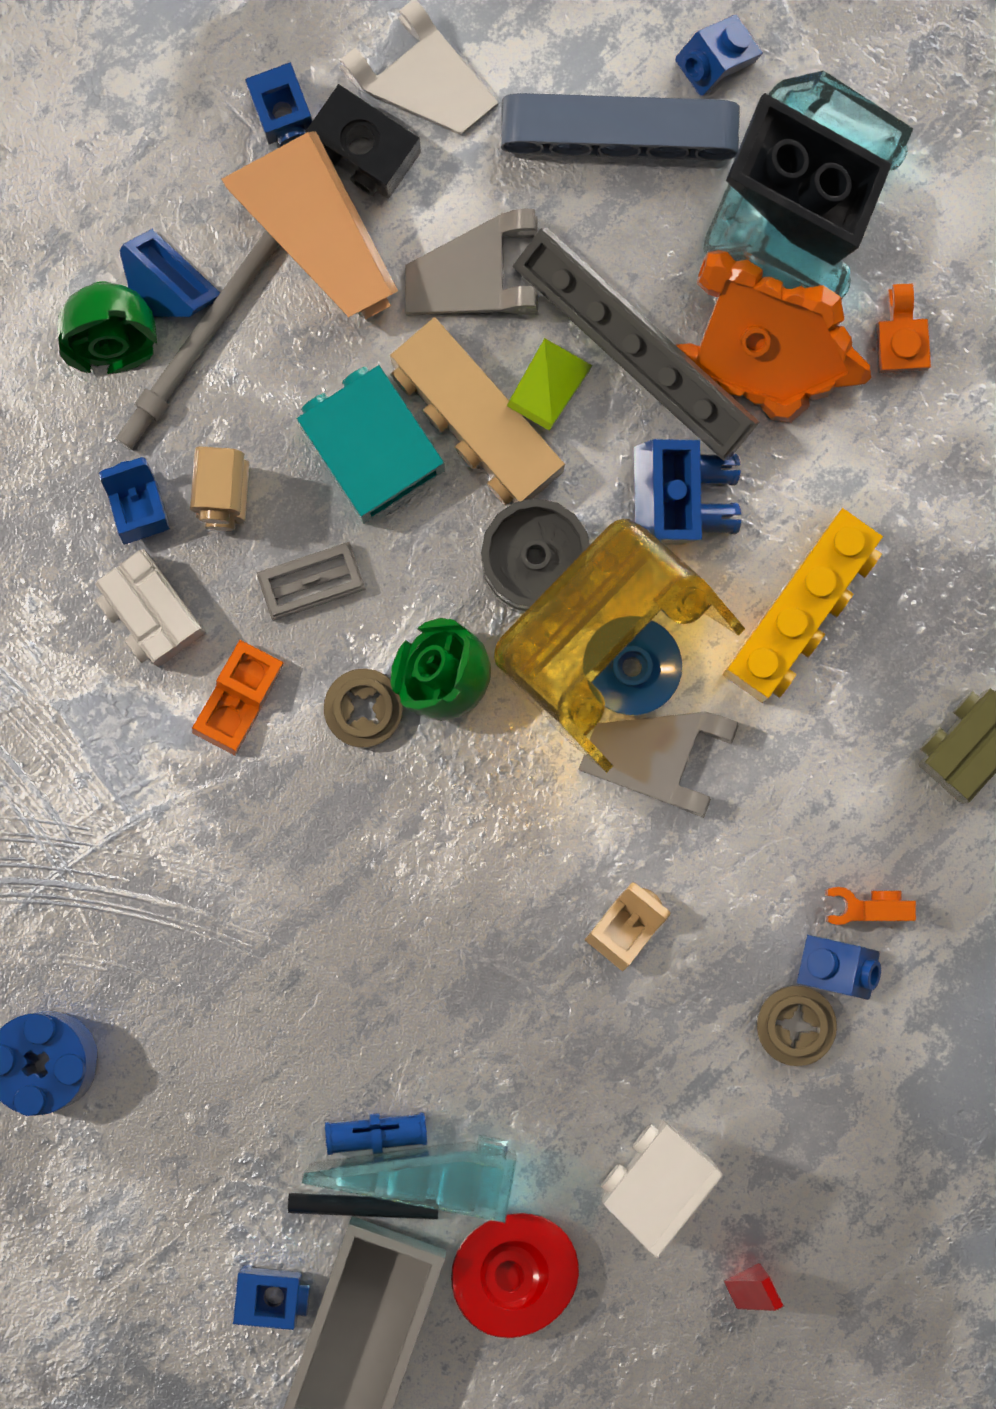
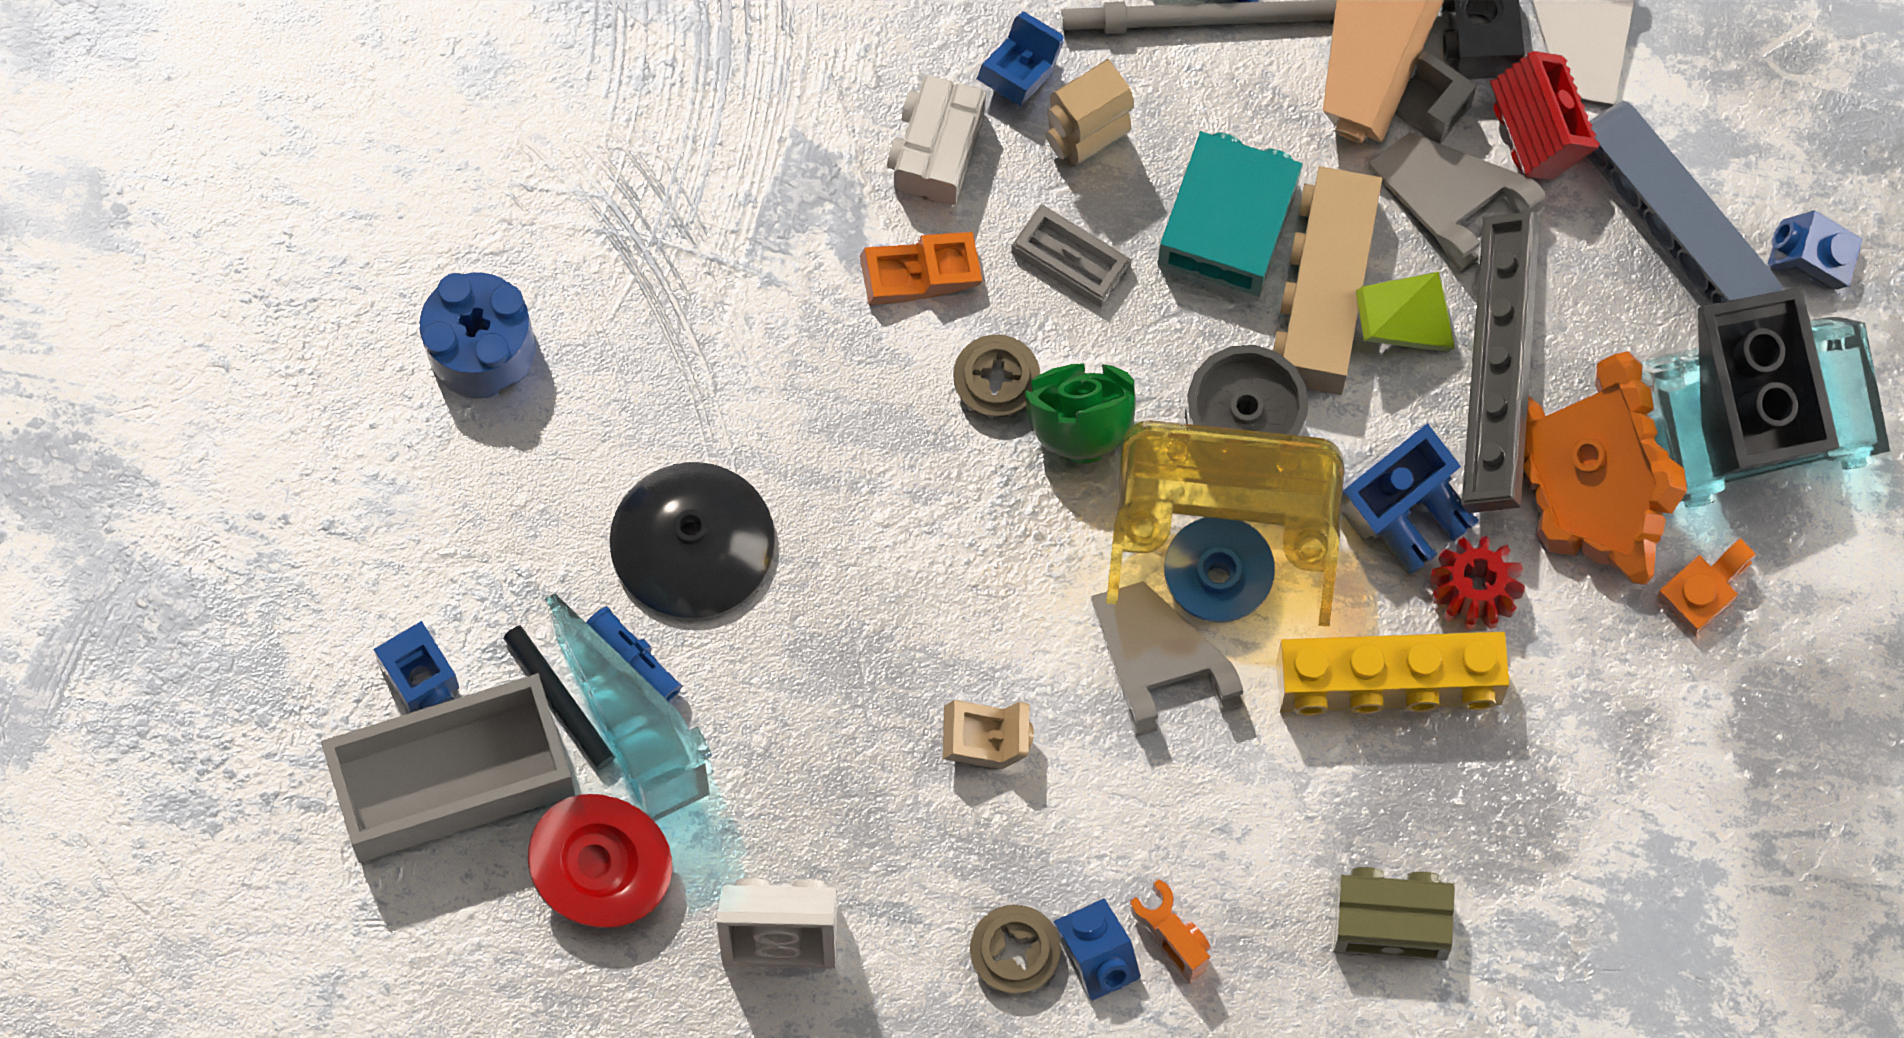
camera: 50 degrees right, 15 degrees down
none -> black dish [610,462,775,622]
none -> dark grey panel [1395,50,1477,144]
none -> red gear [1430,535,1525,631]
none -> red brick [1490,51,1600,180]

